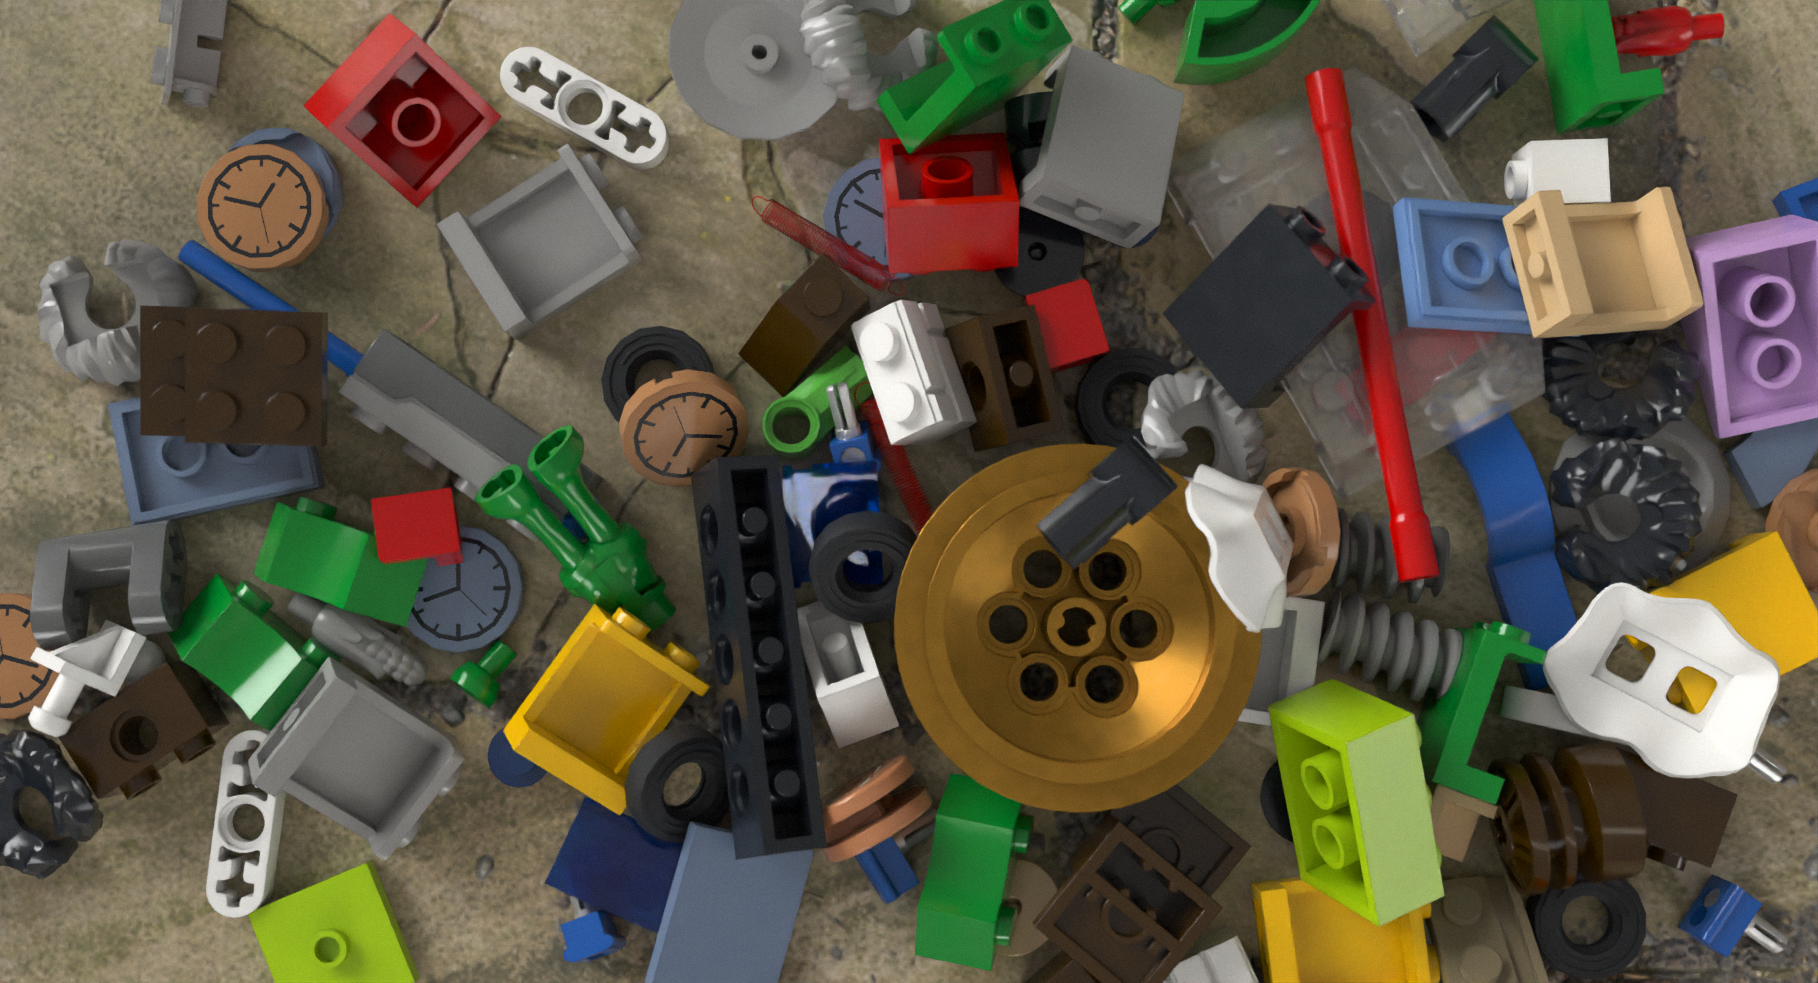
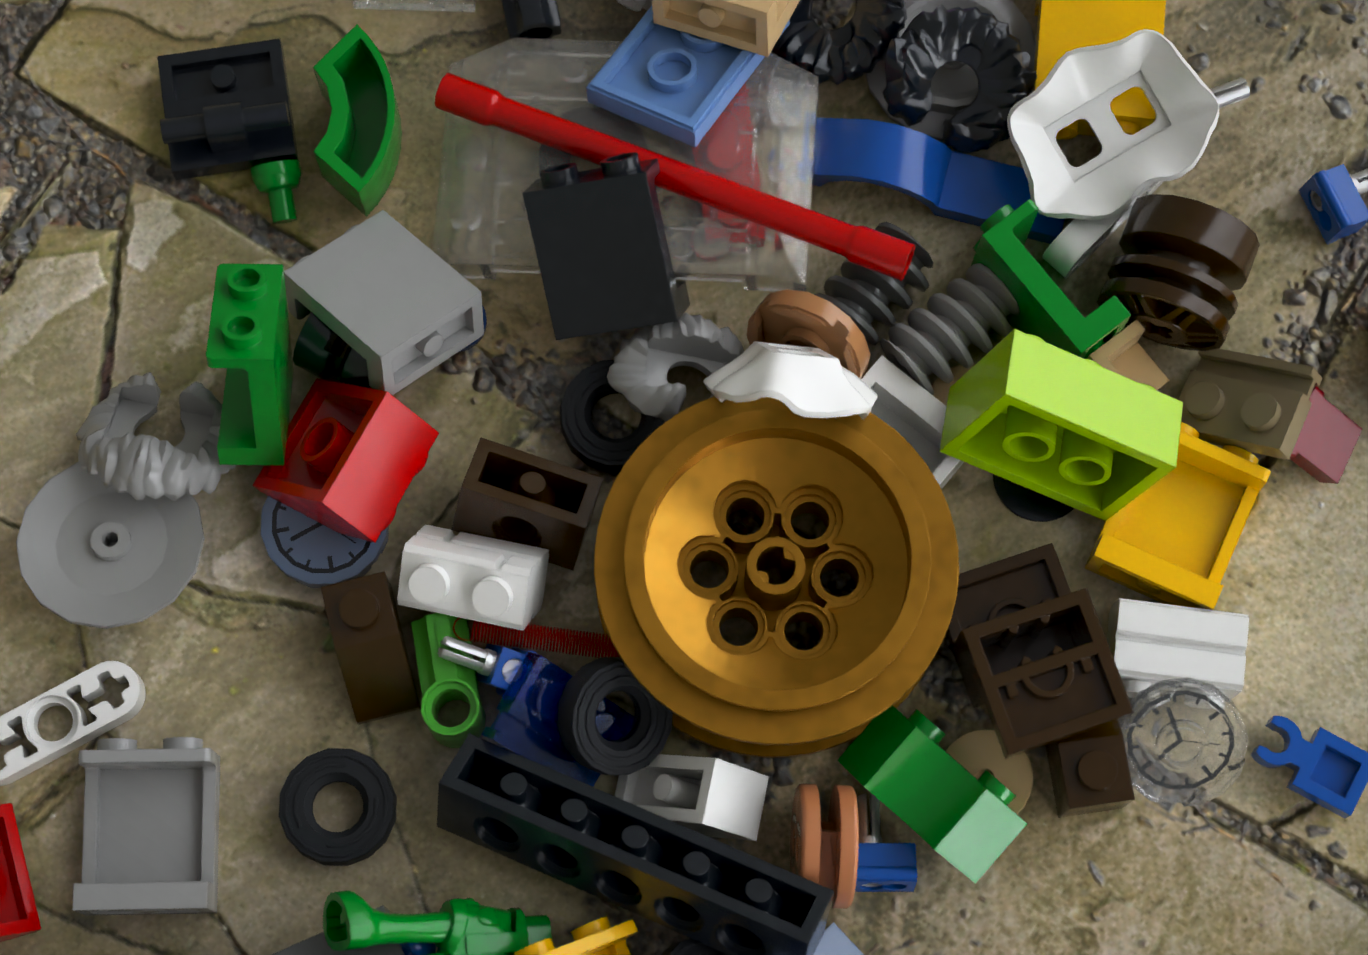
camera: 60 degrees left, 10 degrees down
medium nougat tile [618,369,749,487] -> none
red piece [752,196,904,296] -> none
black piece [994,207,1085,297] -> none
red panel [1022,279,1110,374] -> none
black piece [1036,435,1178,570] -> none
black tyre [1525,869,1646,979] -> none
dark brown slope [1614,746,1738,872] -> none

